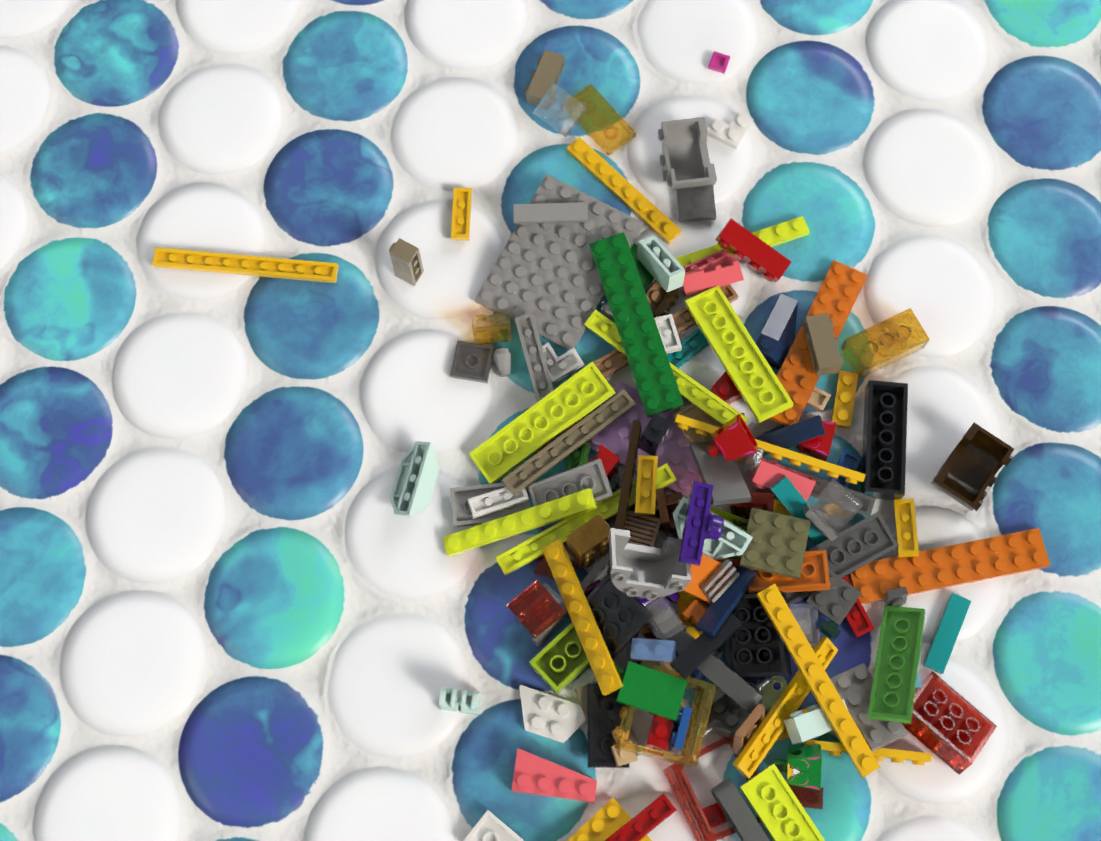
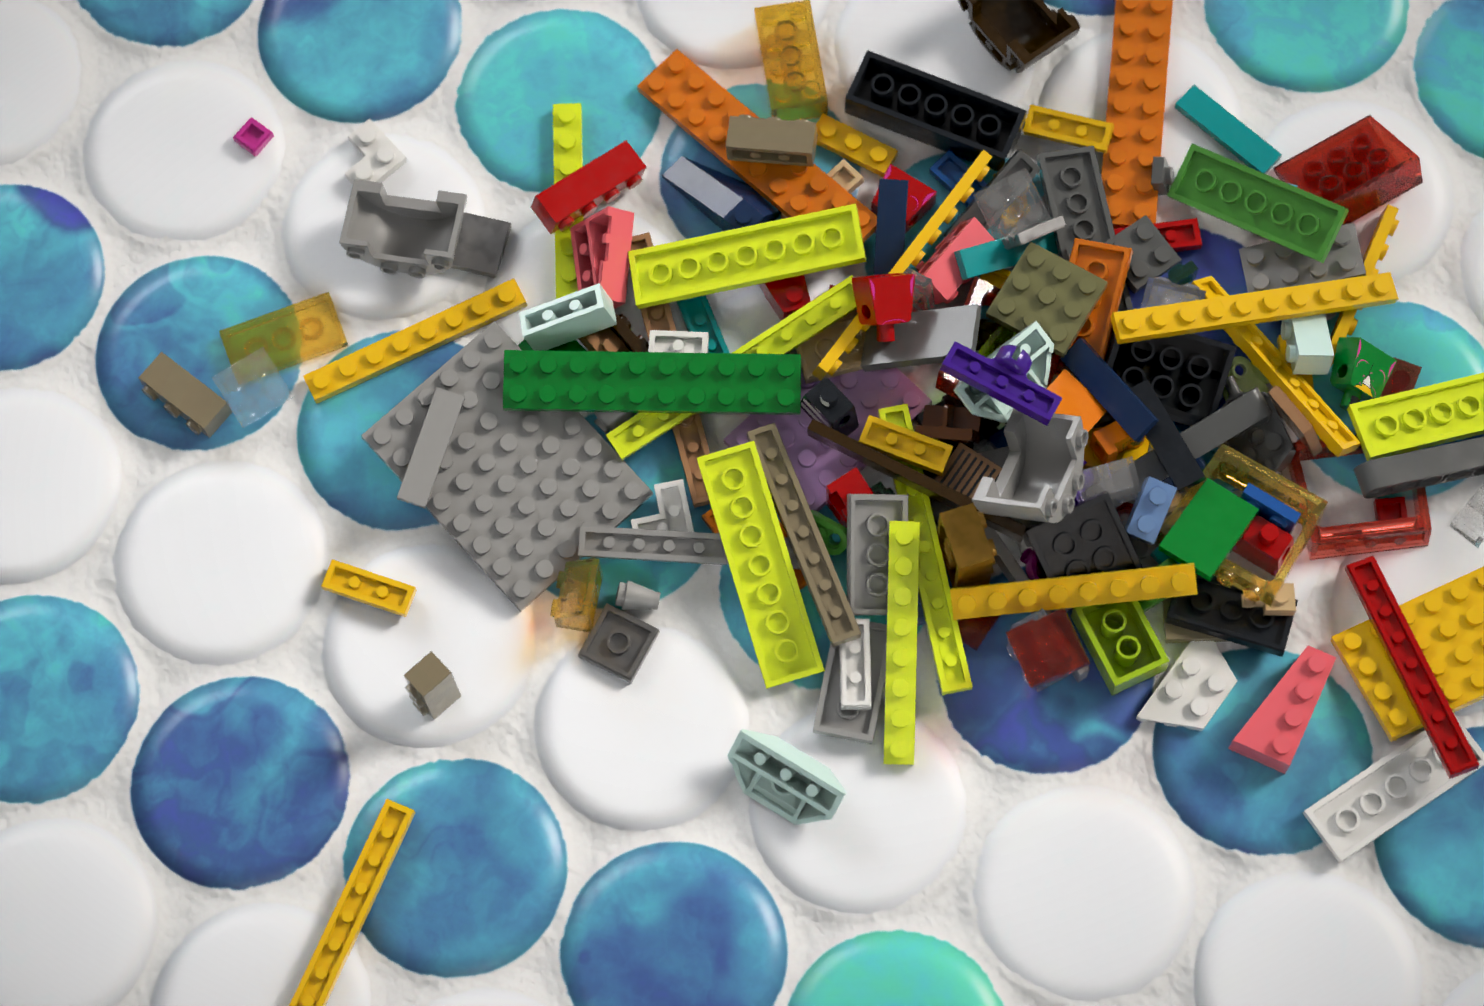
camera: 70 degrees left, 0 degrees up
light aqua legs [439,687,482,715] -> none
flat silver tile [700,559,740,603] -> none

